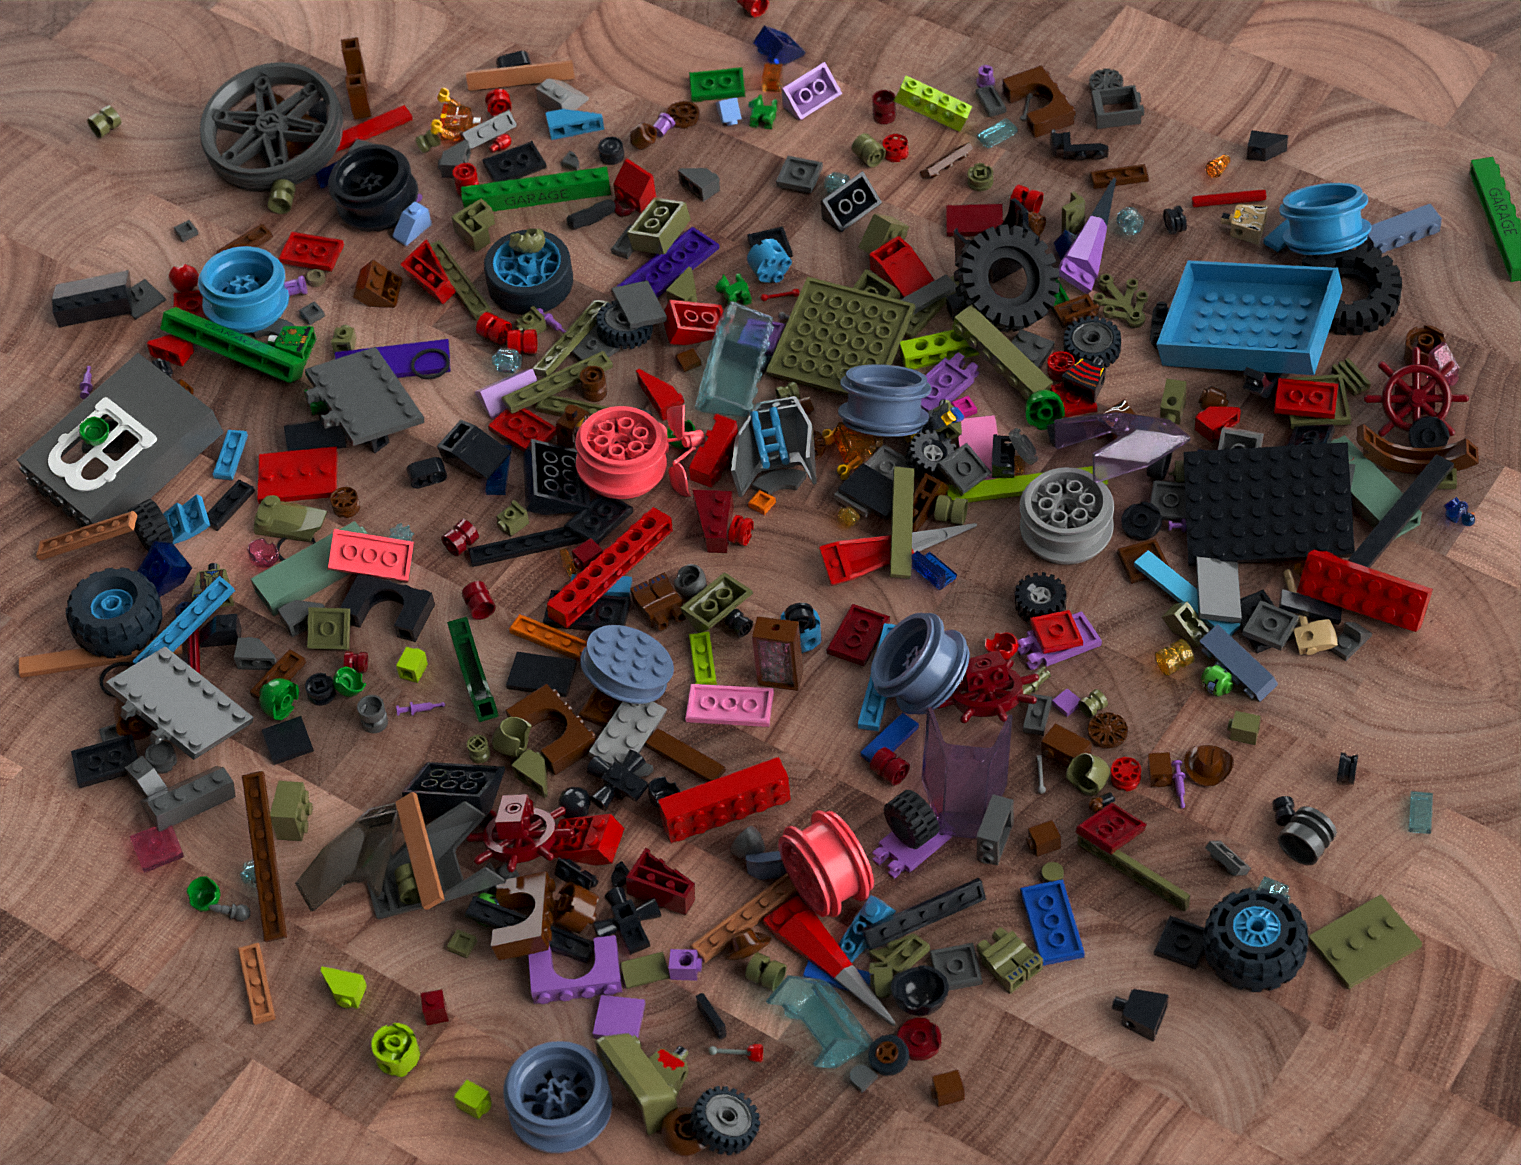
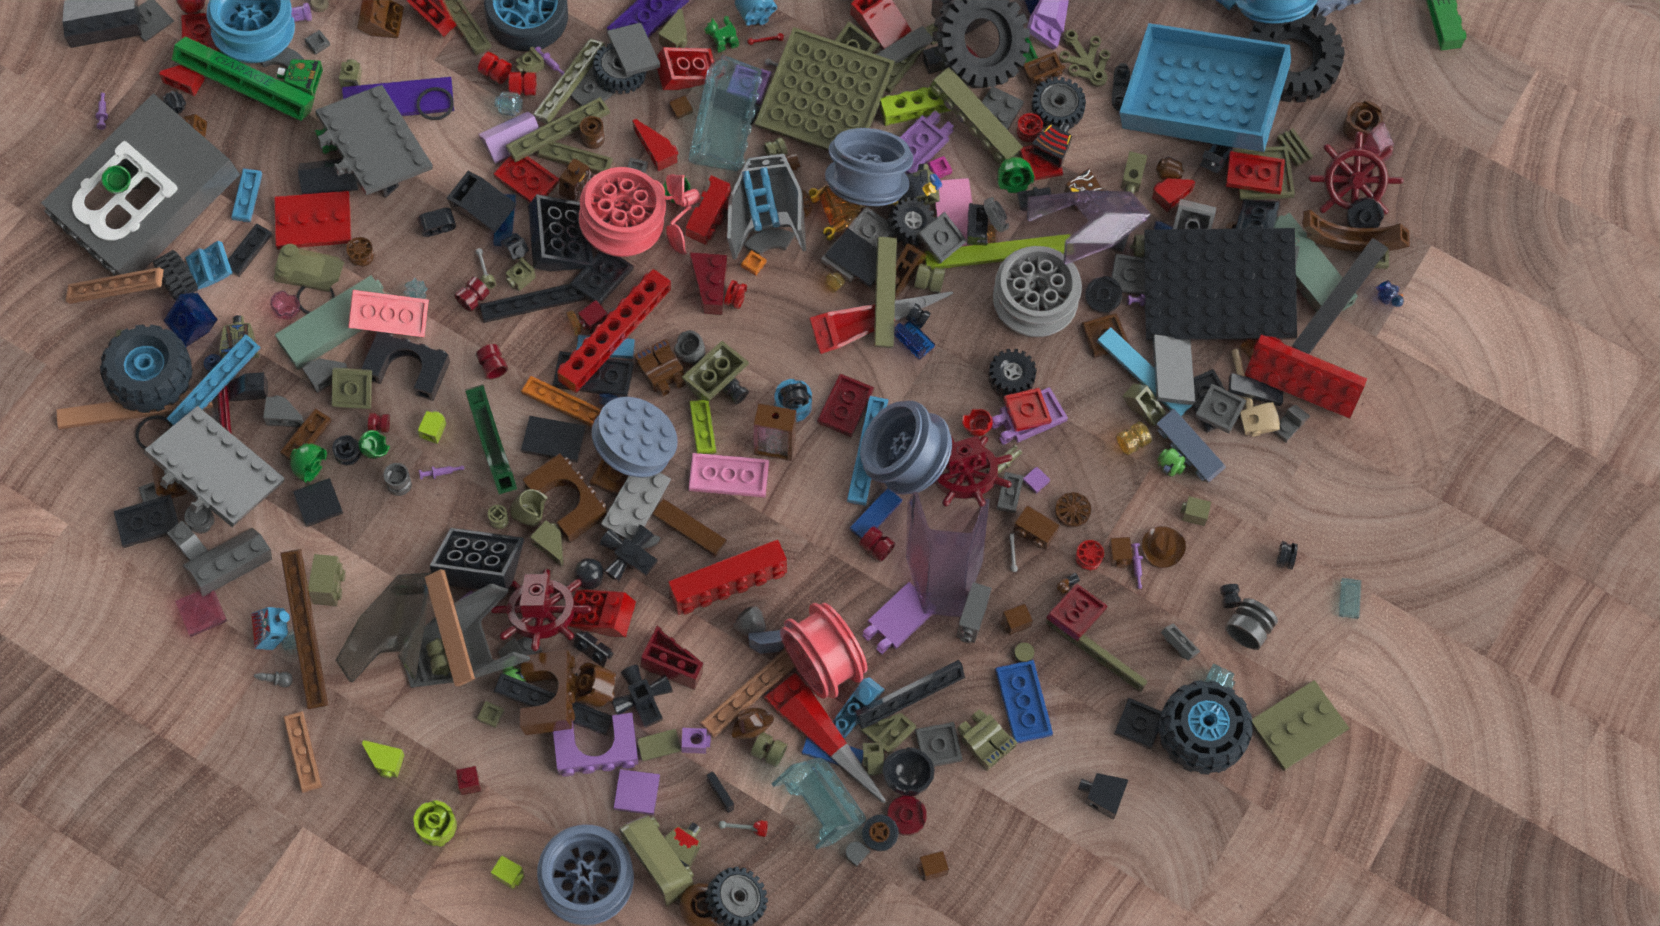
camera: 10 degrees left, 15 degrees up
green hair [186,876,221,912] -> none
black tile [611,861,630,888] -> none
black hair [648,777,681,808] -> none
black tyre [883,789,939,849] -> none
olive piece [1066,753,1111,796] -> none
olive wheel [1078,689,1108,718] -> none
none -> dark azure torso [251,607,290,650]
none -> hinge [476,248,496,290]
none -> black brick [500,233,529,260]
none -> black wheel [905,303,931,329]

